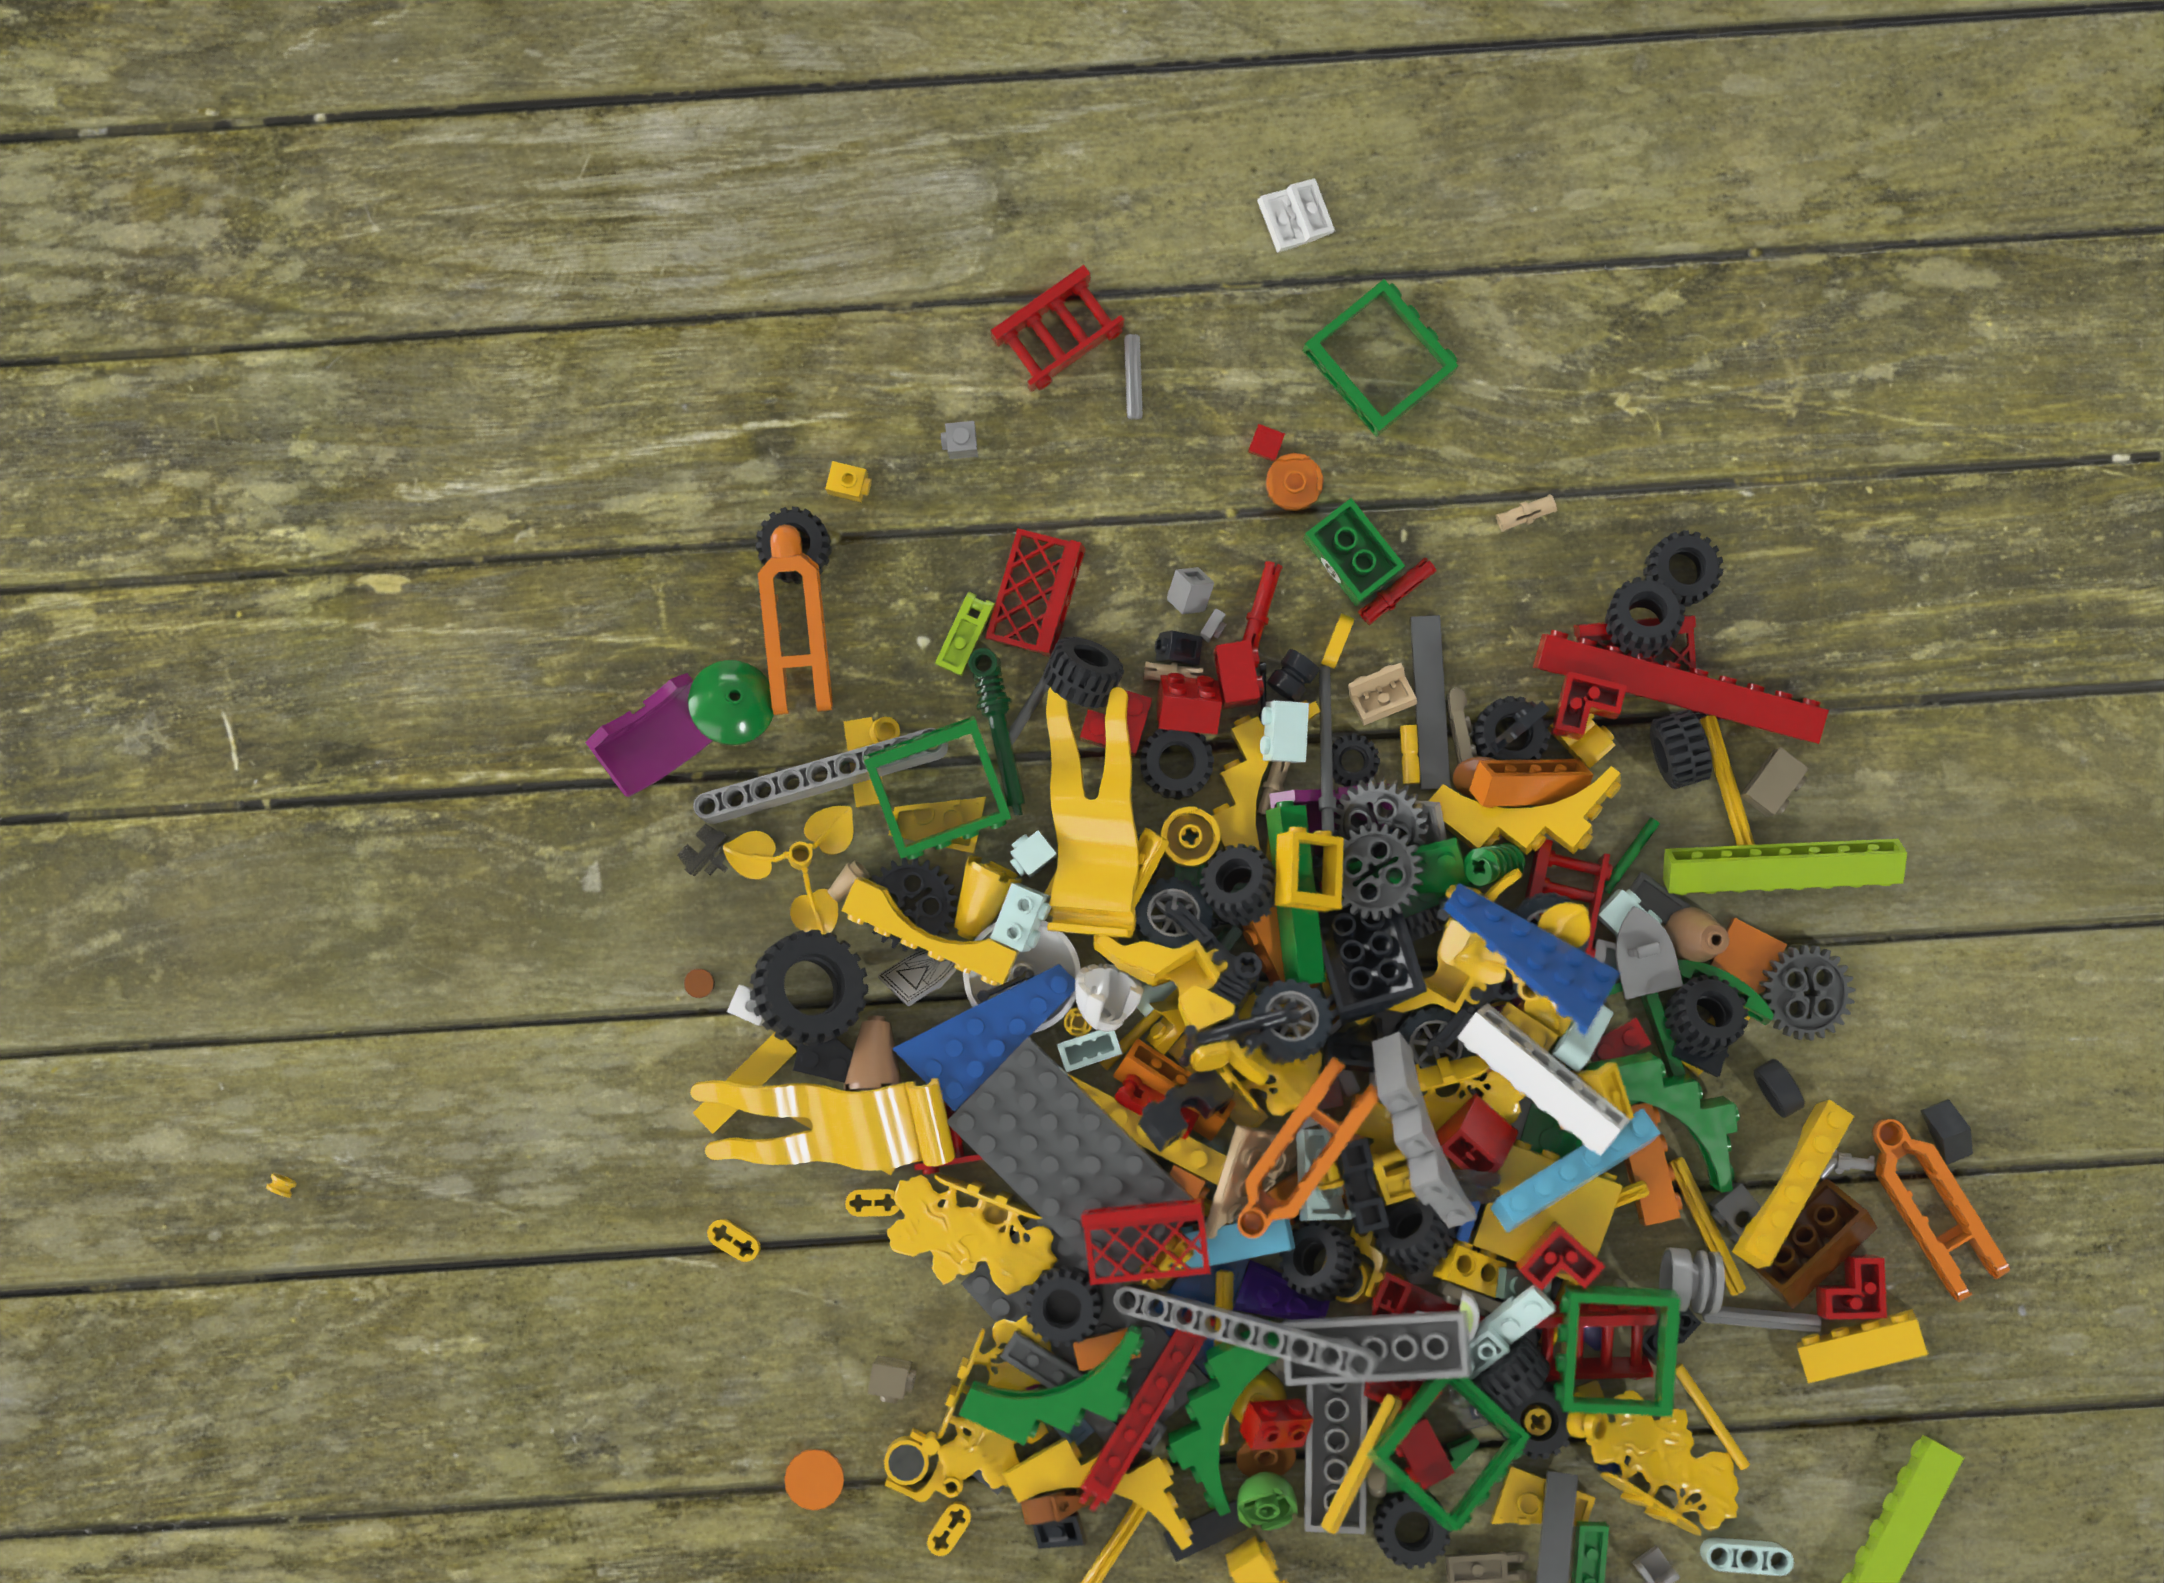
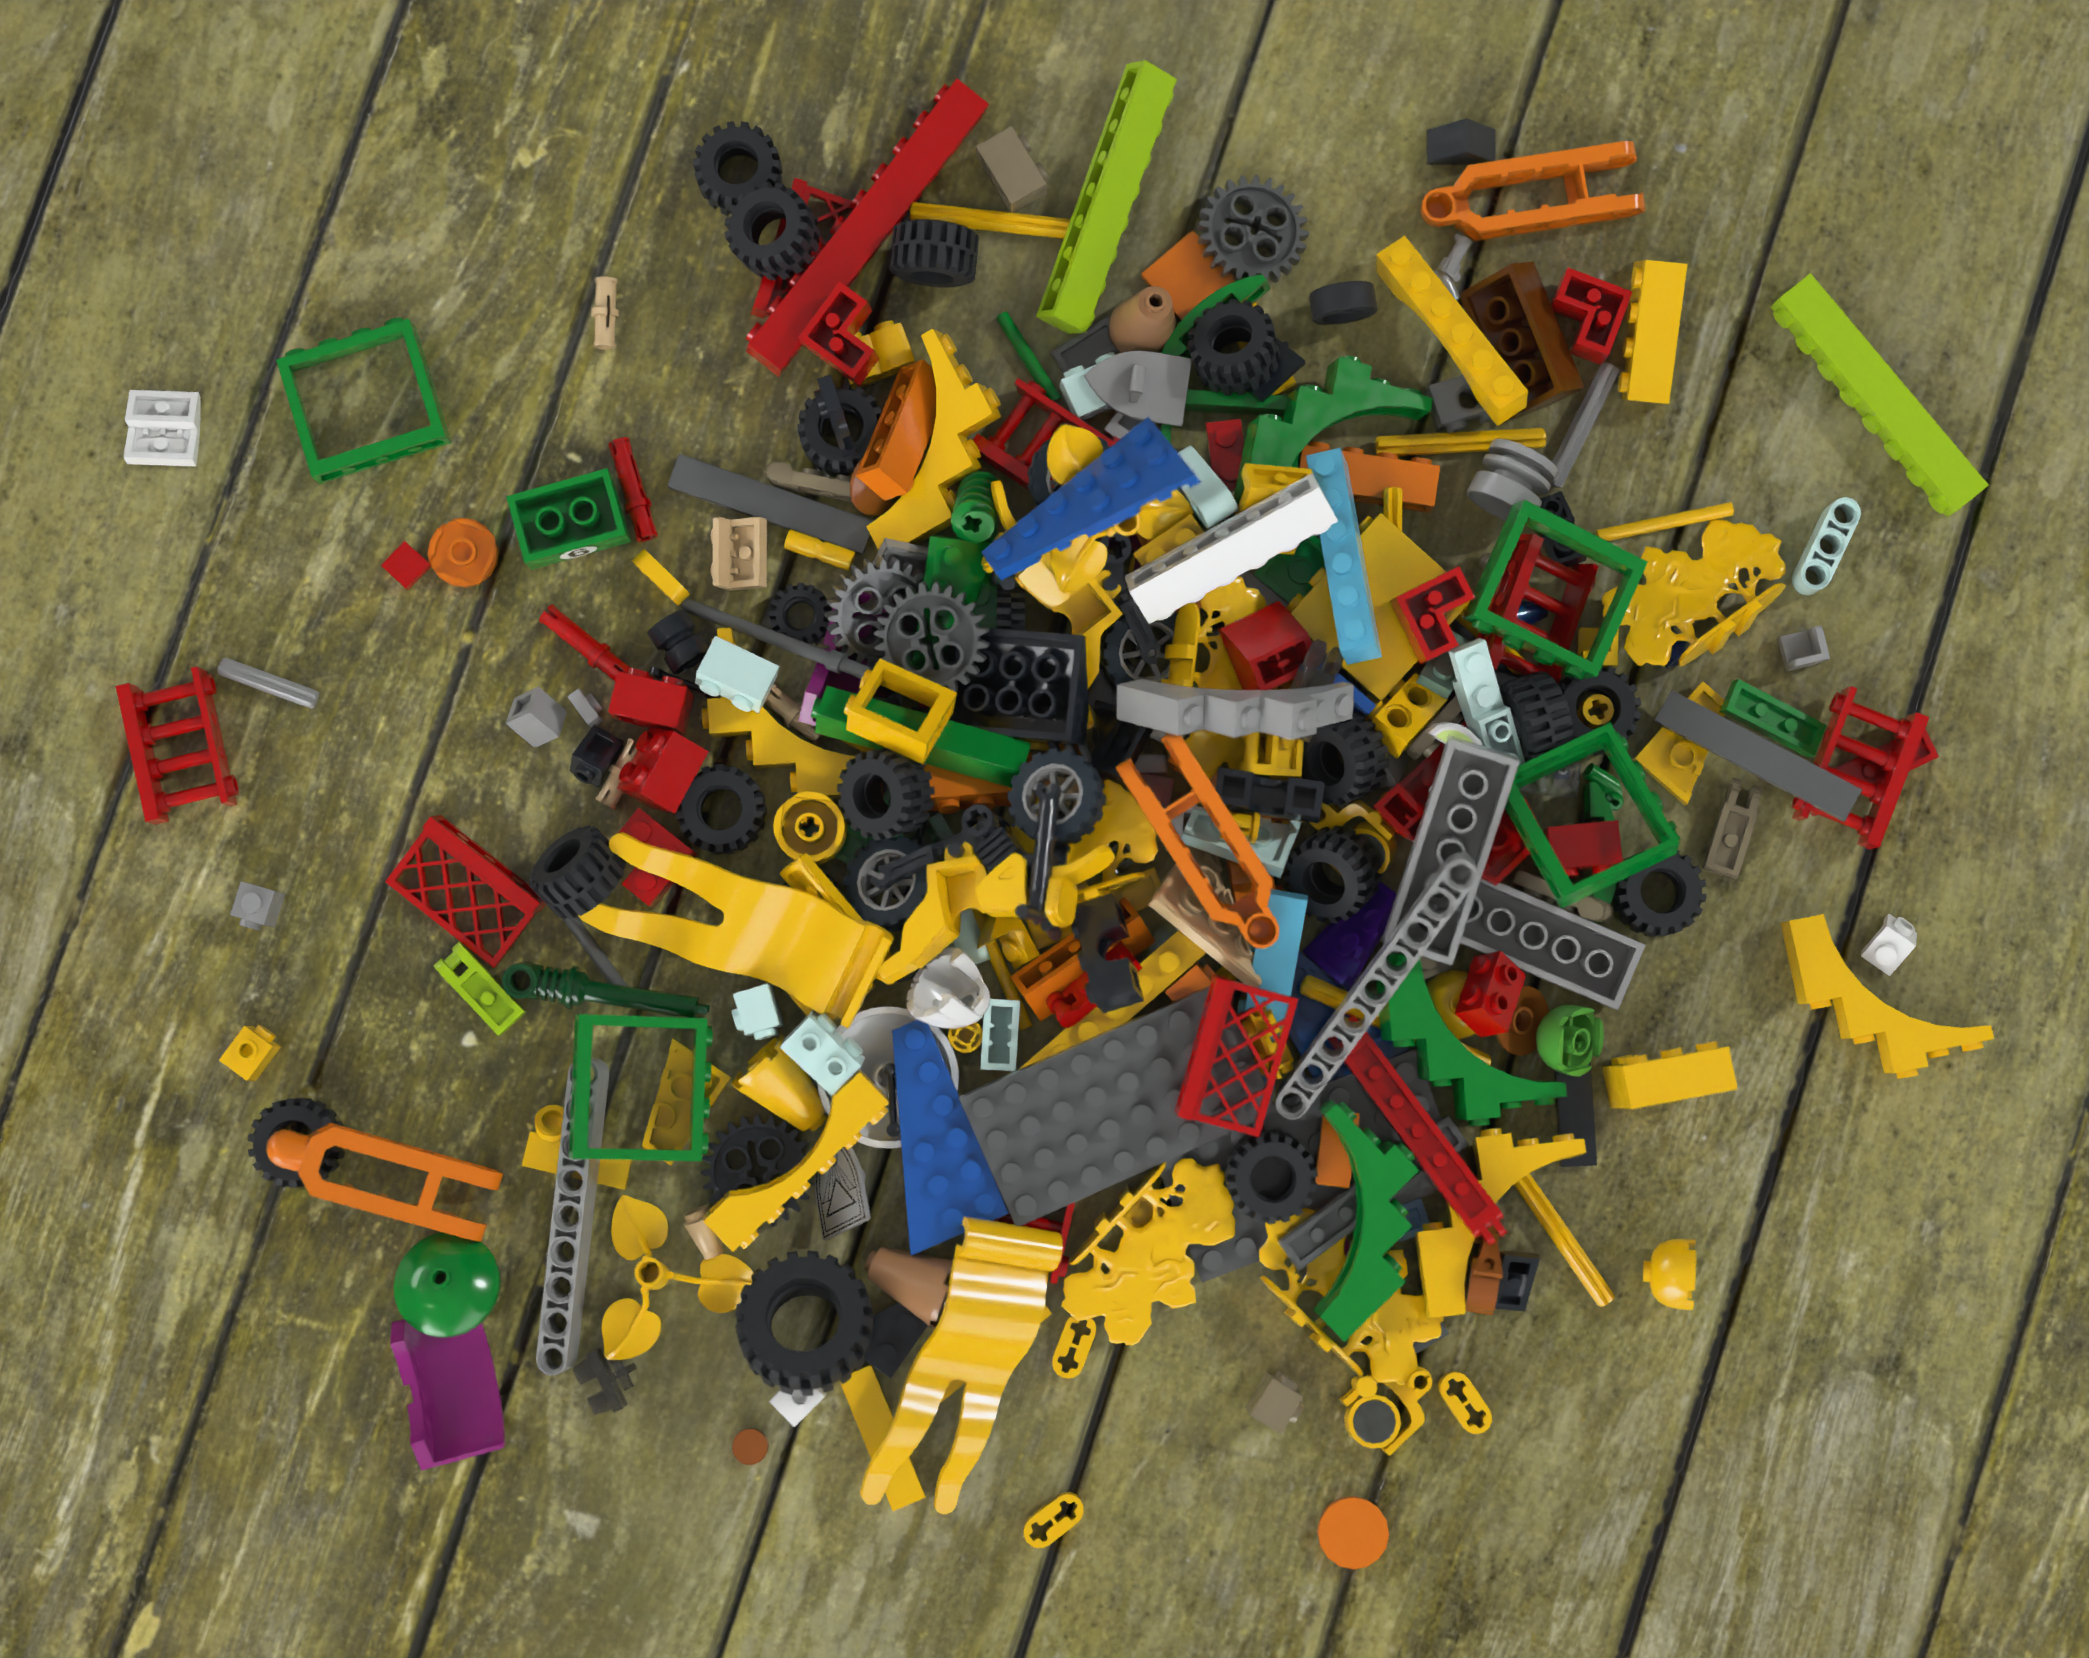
camera: 75 degrees left, 0 degrees up
black bracket [1243,1028,1294,1066] -> none
yellow axle [1321,1394,1402,1534] -> none
yellow wheel [1566,1412,1609,1442] -> none
none -> green arm [1583,763,1624,811]

